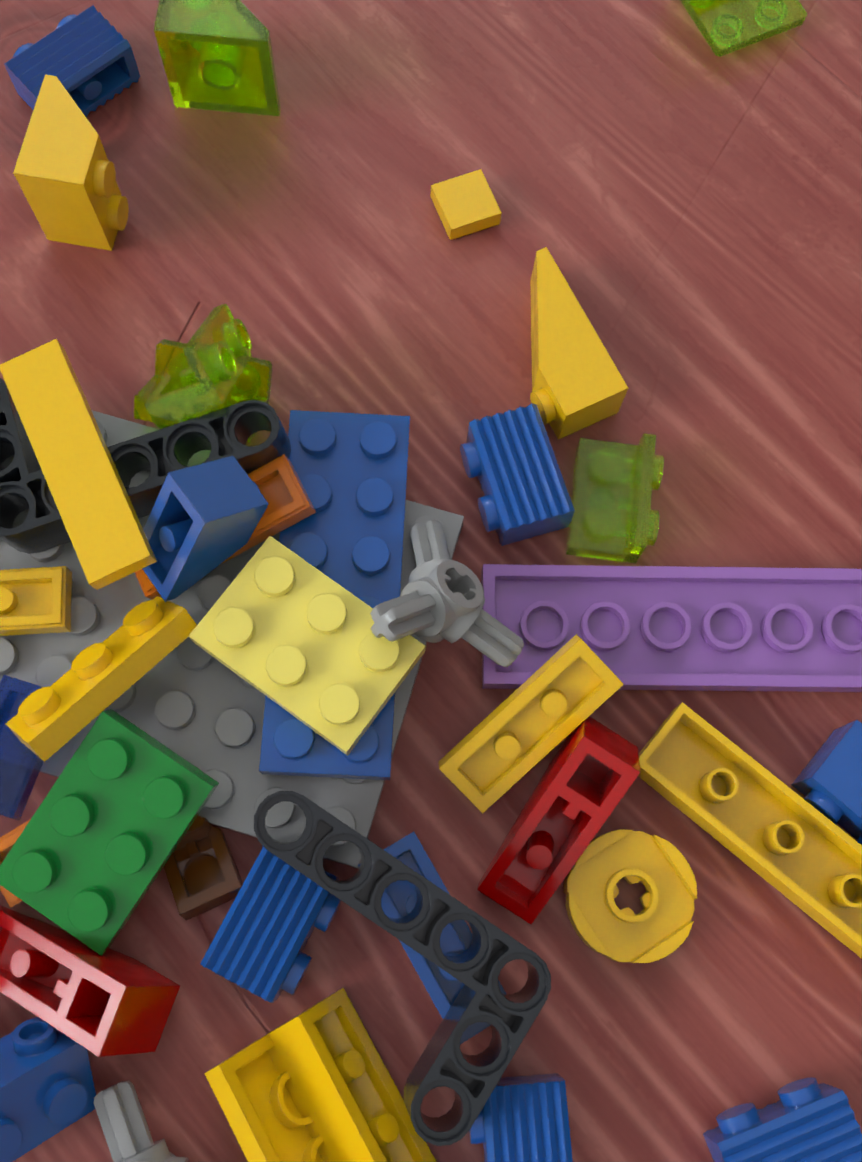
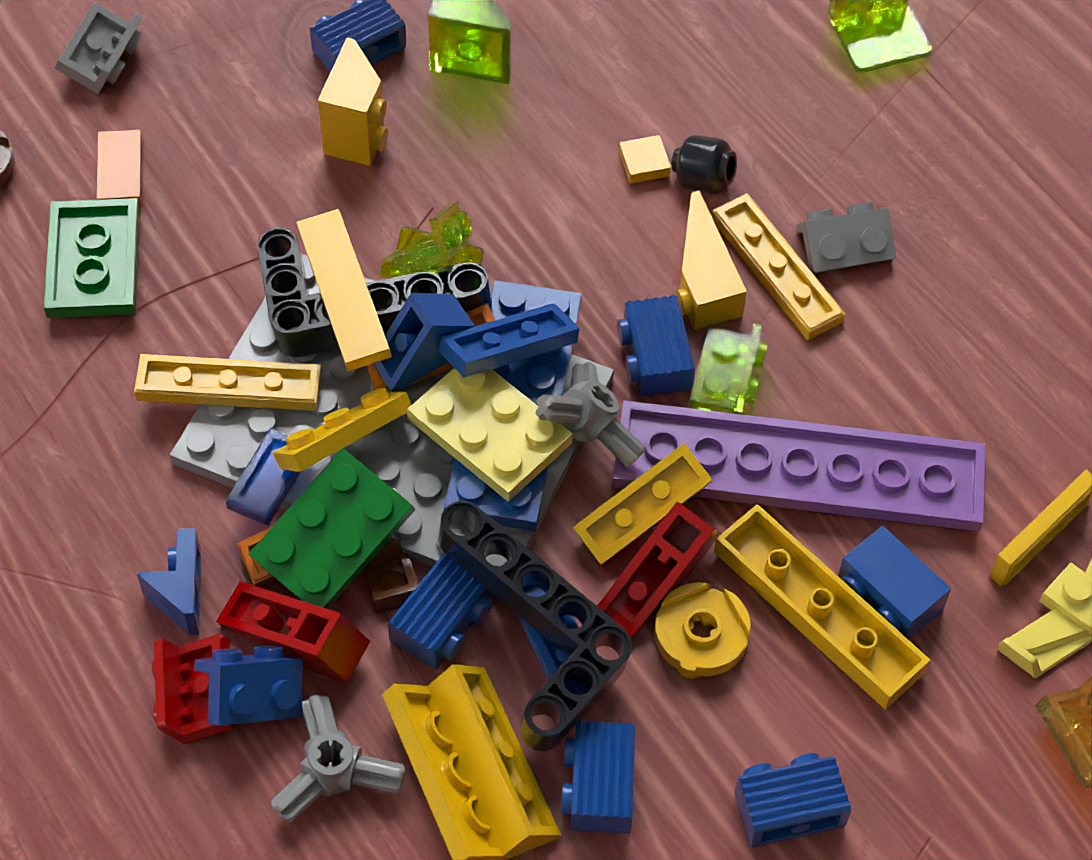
camera: 10 degrees right, 15 degrees down
none -> blue plate [439,303,580,378]
none -> black head [671,135,737,193]
none -> yellow tile [711,193,845,341]
none -> light grey bracket [796,202,897,273]

